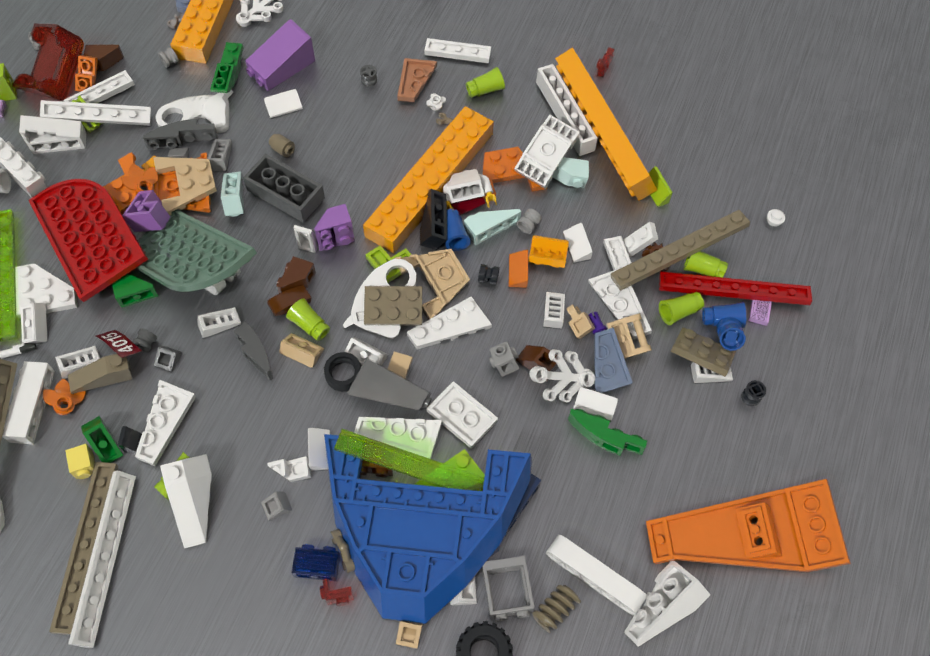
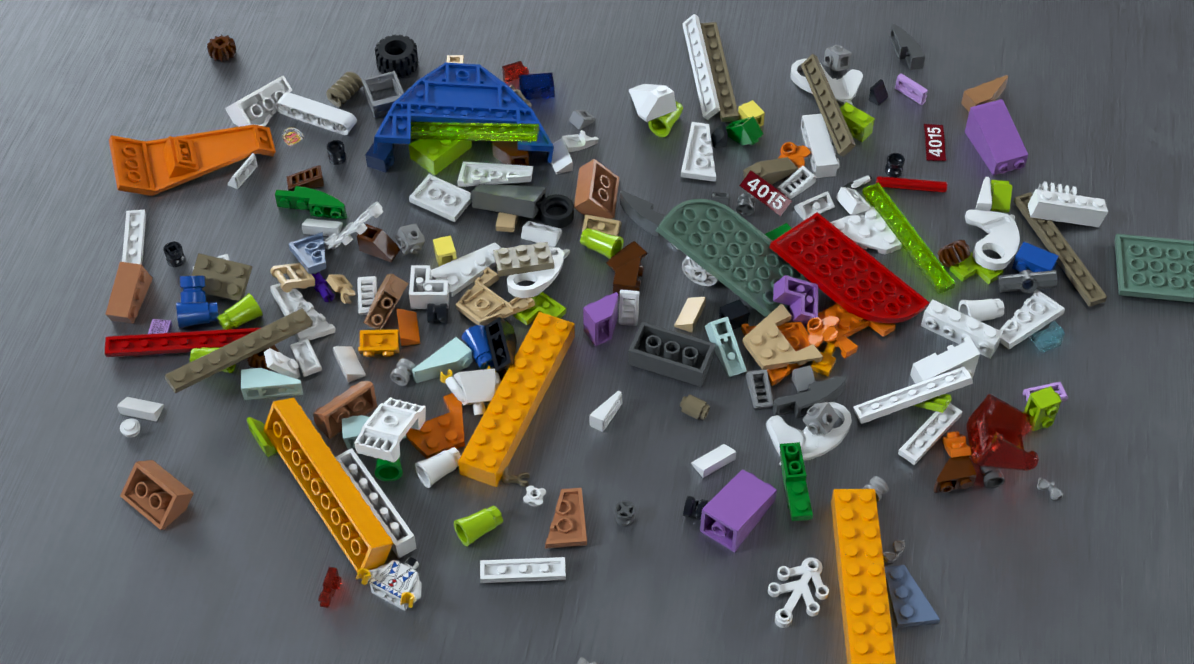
camera: 170 degrees right, 10 degrees down
none -> nougat wedge [105,262,153,324]
none -> white slope [117,397,164,422]
none -> nougat slope [120,460,194,530]
none -> white plate [122,209,146,265]
none -> white slope [228,153,258,189]
none -> light aqua slope [241,368,303,400]
none -> clear tile [282,127,304,147]
none -> reddish brown slope [286,165,324,191]
none -> nougat slope [313,381,377,439]
none -> black wheel [327,140,346,165]
none -> torso [355,557,422,611]
none -> medium nougat slope [363,274,409,330]
none -> white brick [409,265,450,309]
none -> white plant [415,447,461,488]
none -> light yellow brick [433,235,457,266]
none -> nougat slope [574,159,619,219]
none -> white slope [589,391,622,432]
none -> slope [674,297,706,333]
none -> black wheel [683,496,708,520]
none -> black brick [719,299,750,330]
none -> white slope [794,191,835,220]
none -> light grey brick [803,402,839,435]

